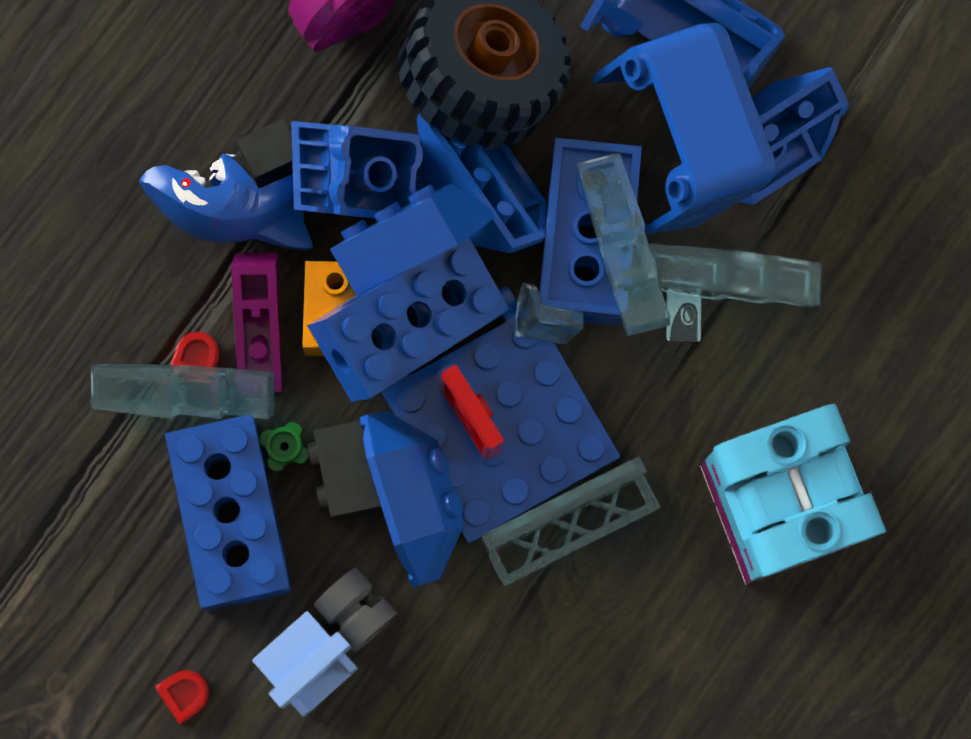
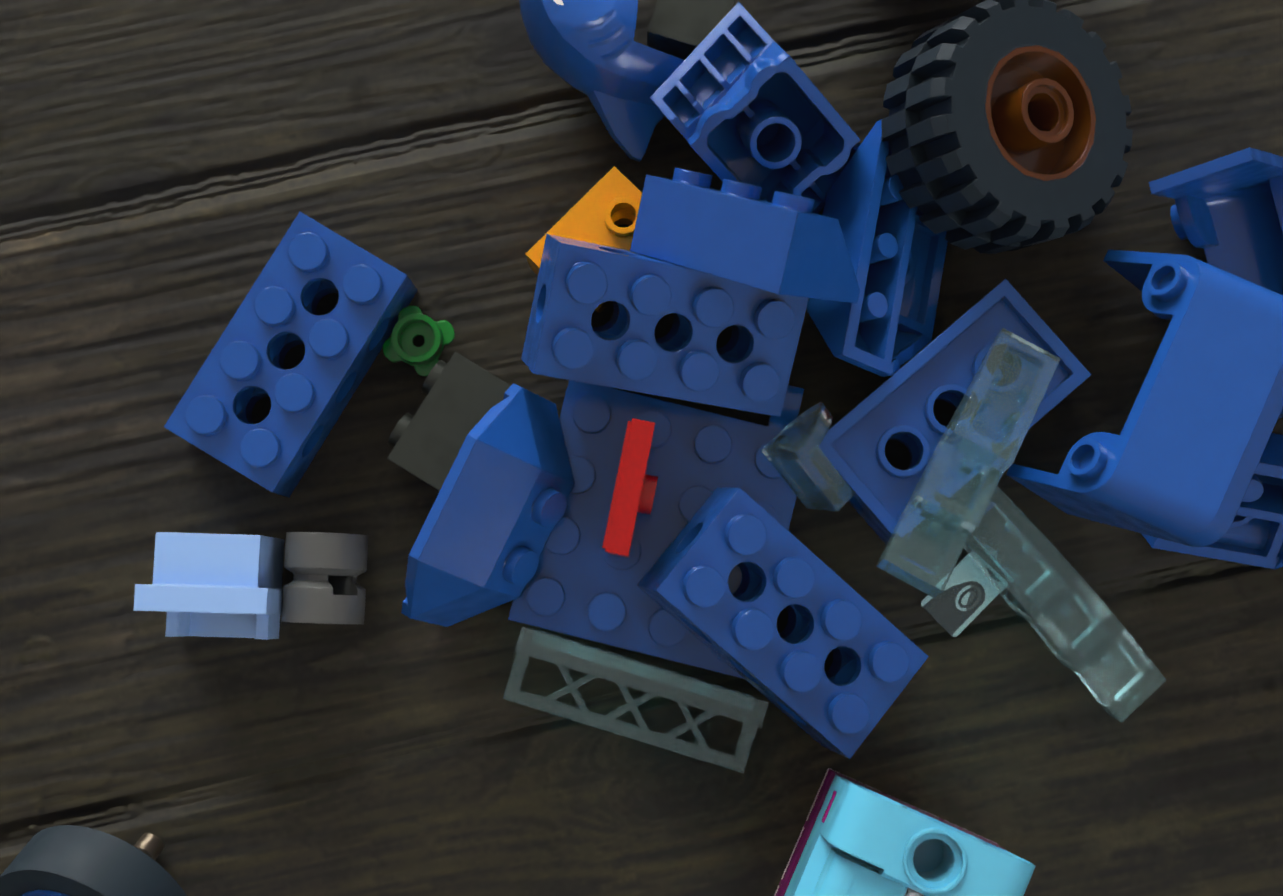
camera: 50 degrees right, 5 degrees up
clear light blue slope [91,364,274,419] -> none
red tile [155,670,210,725] -> none
red tile [170,331,220,382] -> none
magenta slope [231,252,283,393] -> none
none -> blue brick [637,487,929,759]

